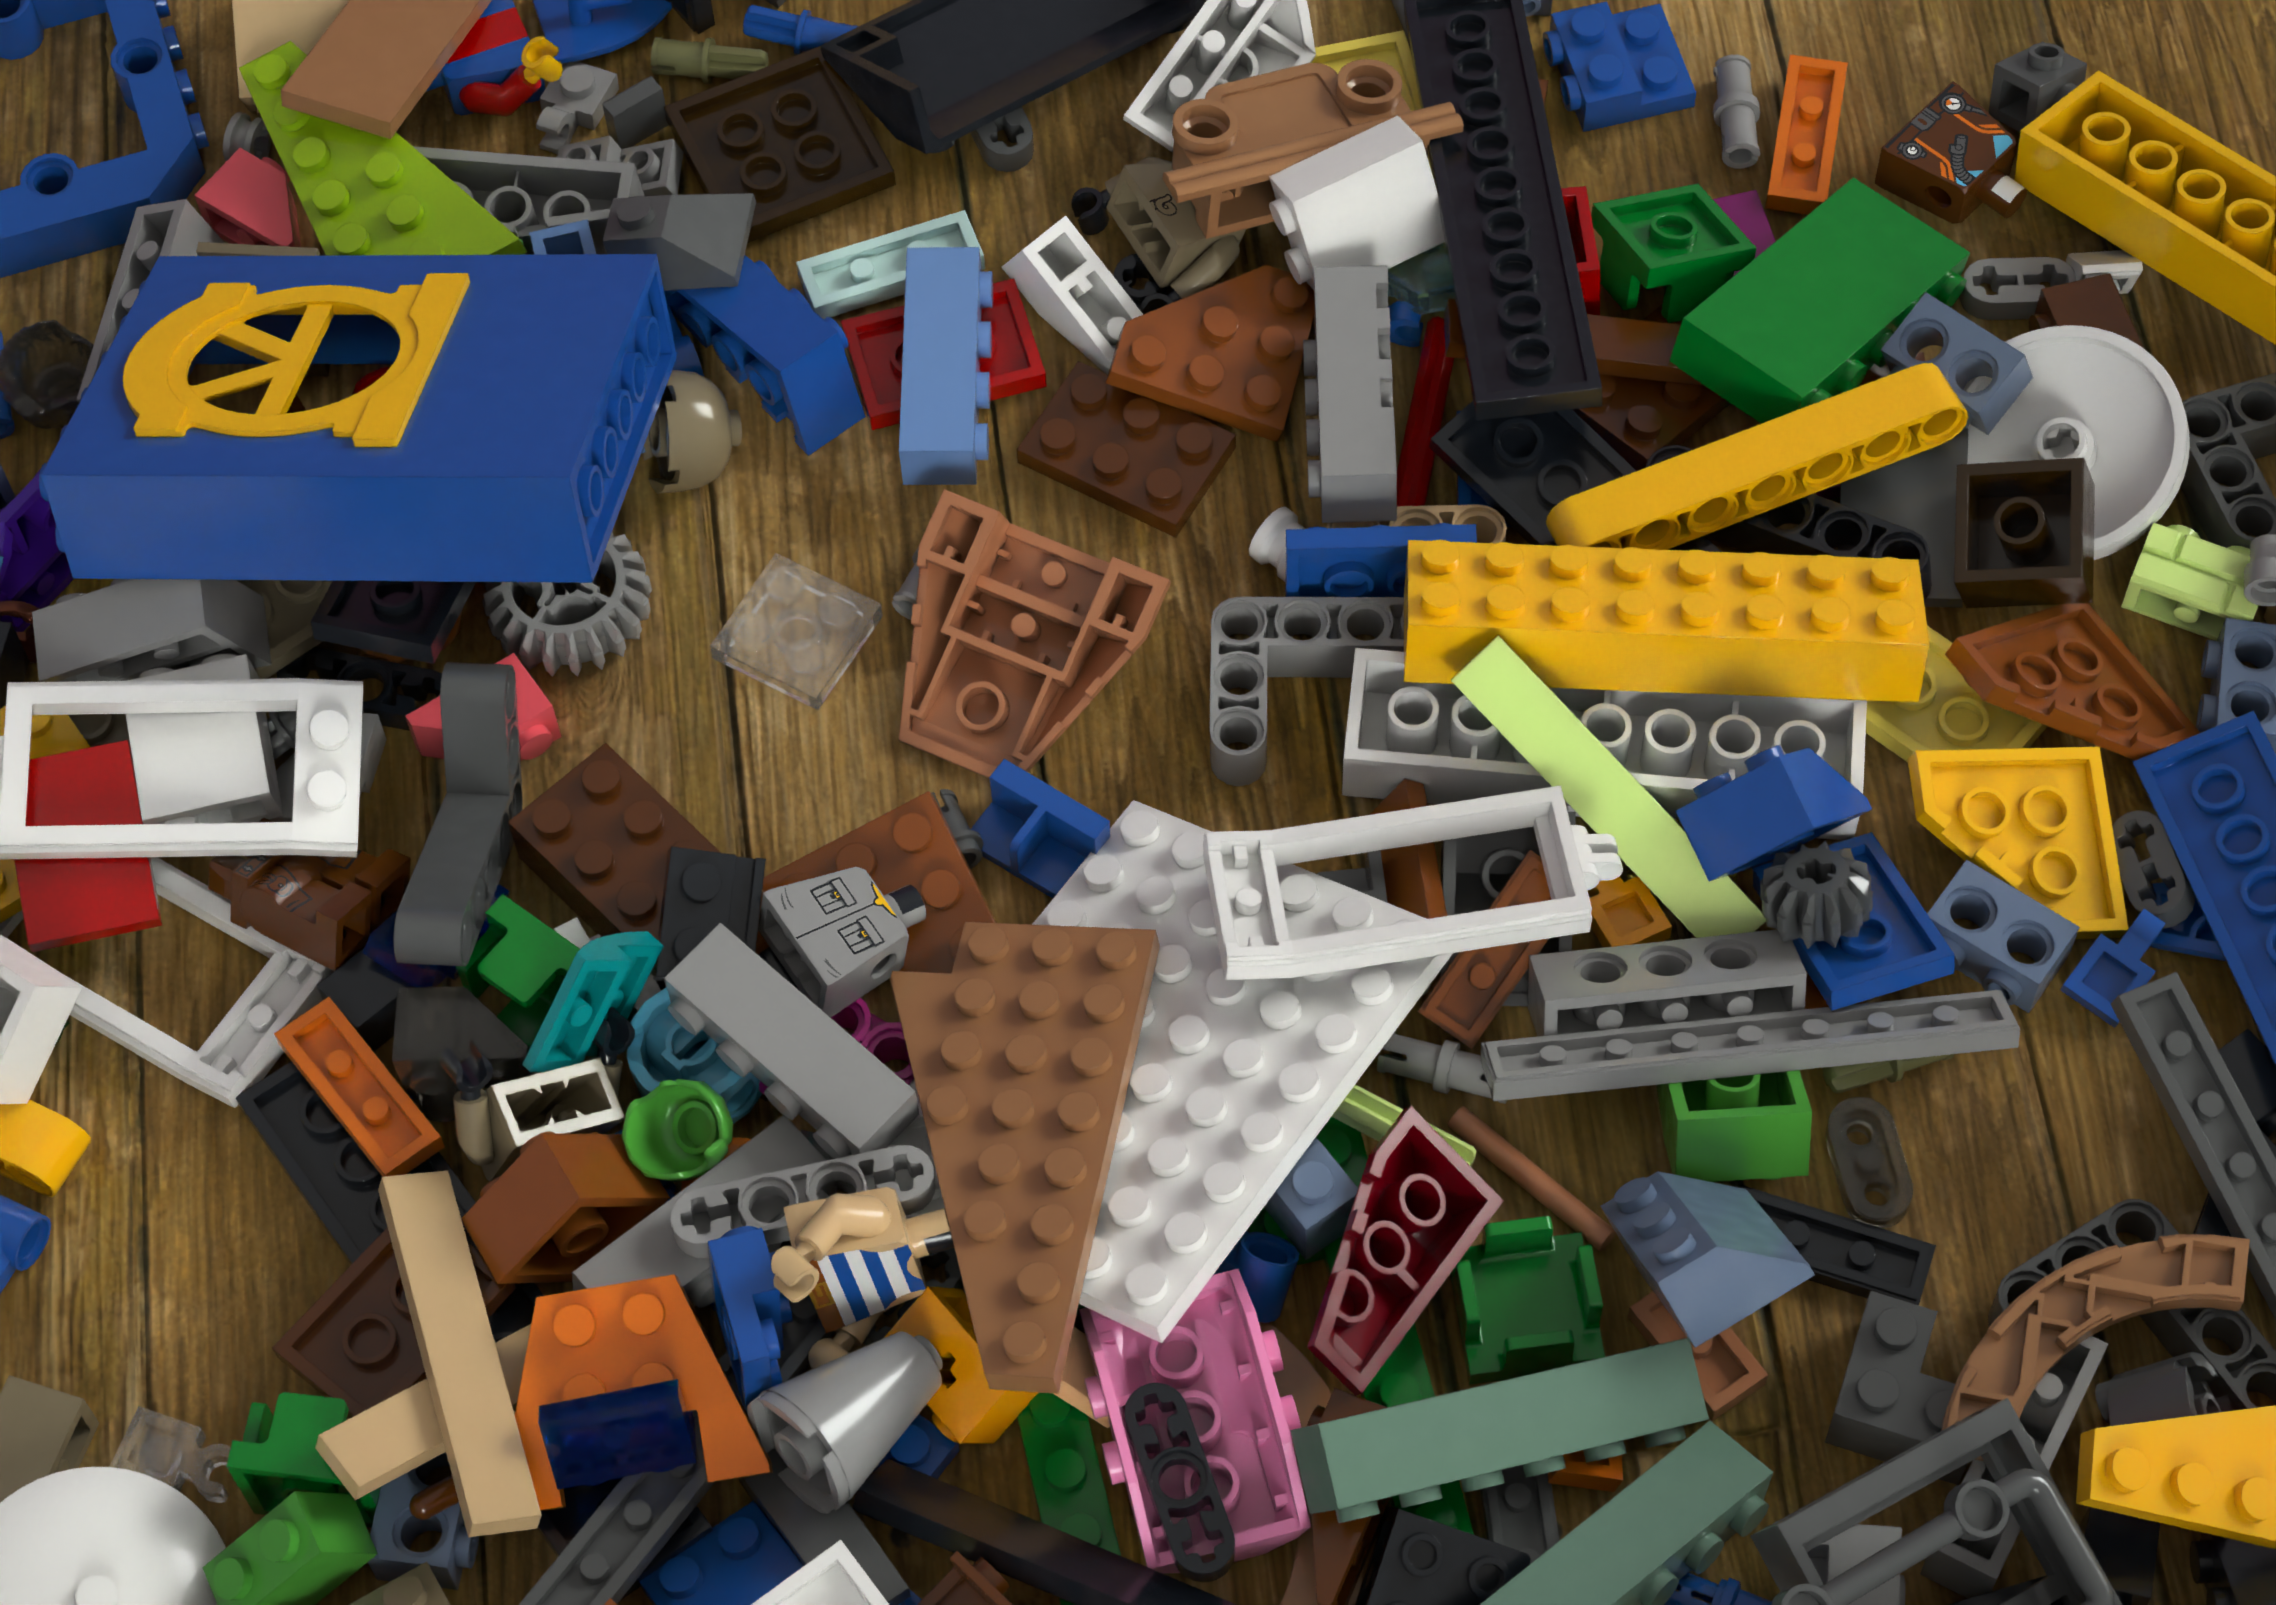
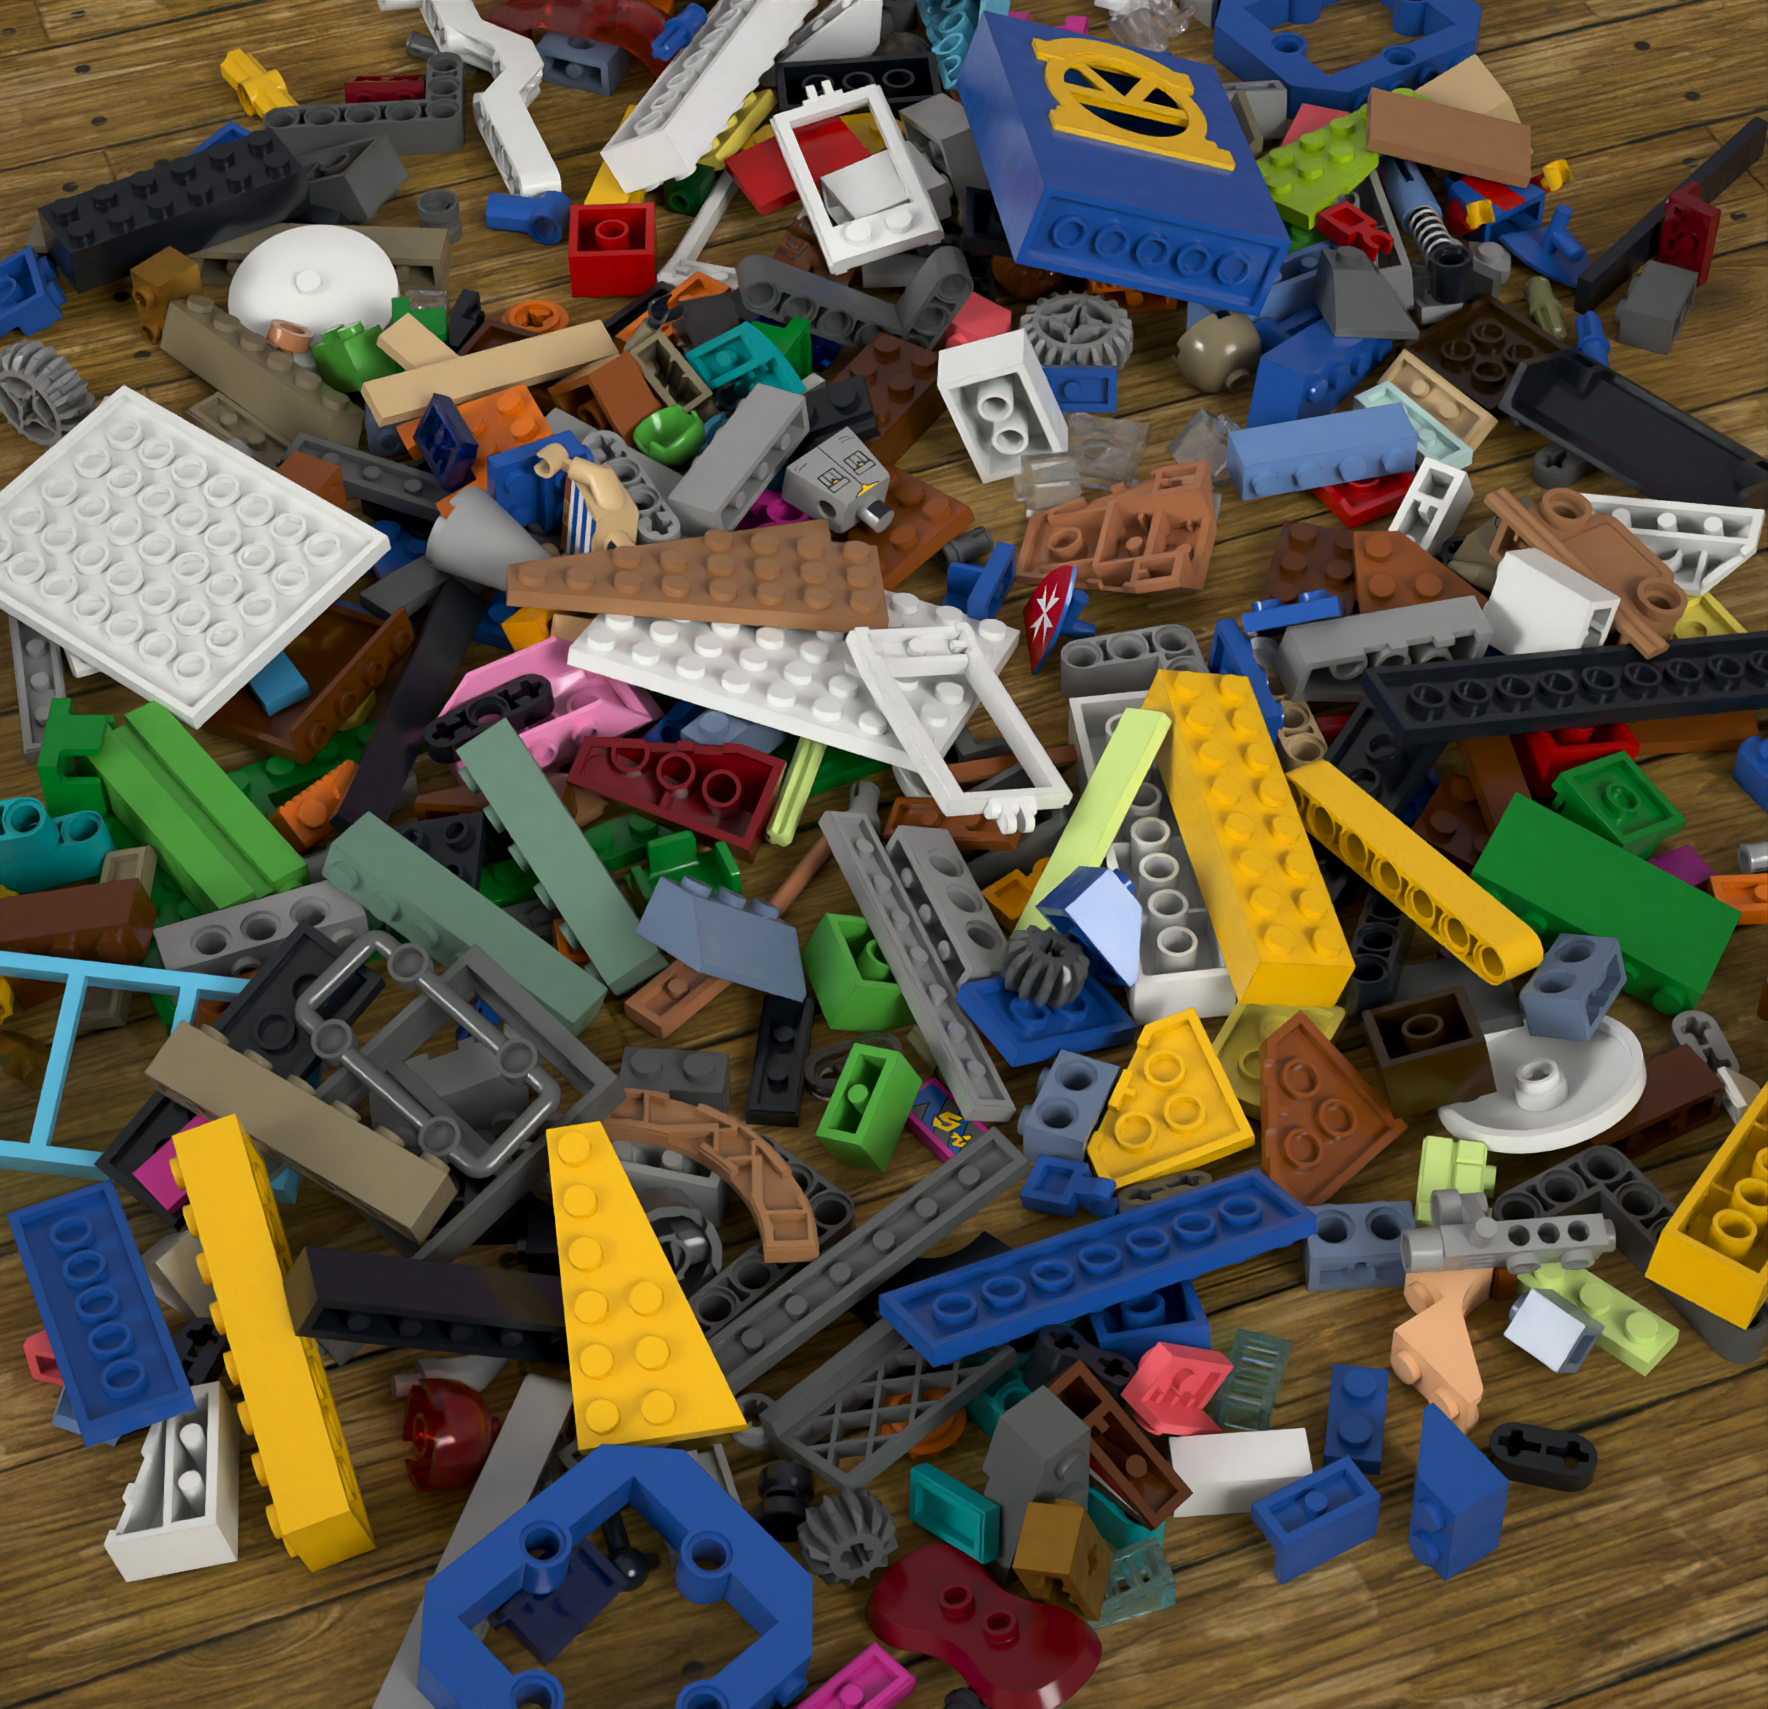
camera: 75 degrees right, 15 degrees down
none -> black slope [448,289,485,354]
none -> orange gear [501,300,570,334]
none -> red brick [568,202,658,298]
none -> bright green brick [815,1043,923,1174]
none -> tile [905,1077,988,1163]
none -> white brick [937,328,1068,484]
none -> clear brick [1013,451,1081,519]
none -> shield [1023,565,1096,675]
none -> blue panel [1041,360,1117,413]
none -> clear slope [1167,408,1241,489]
none -> blue plate [1241,589,1346,638]
none -> red plate [1314,200,1394,262]
none -> piece [1376,154,1474,304]
none -> tan tile [1377,348,1499,452]

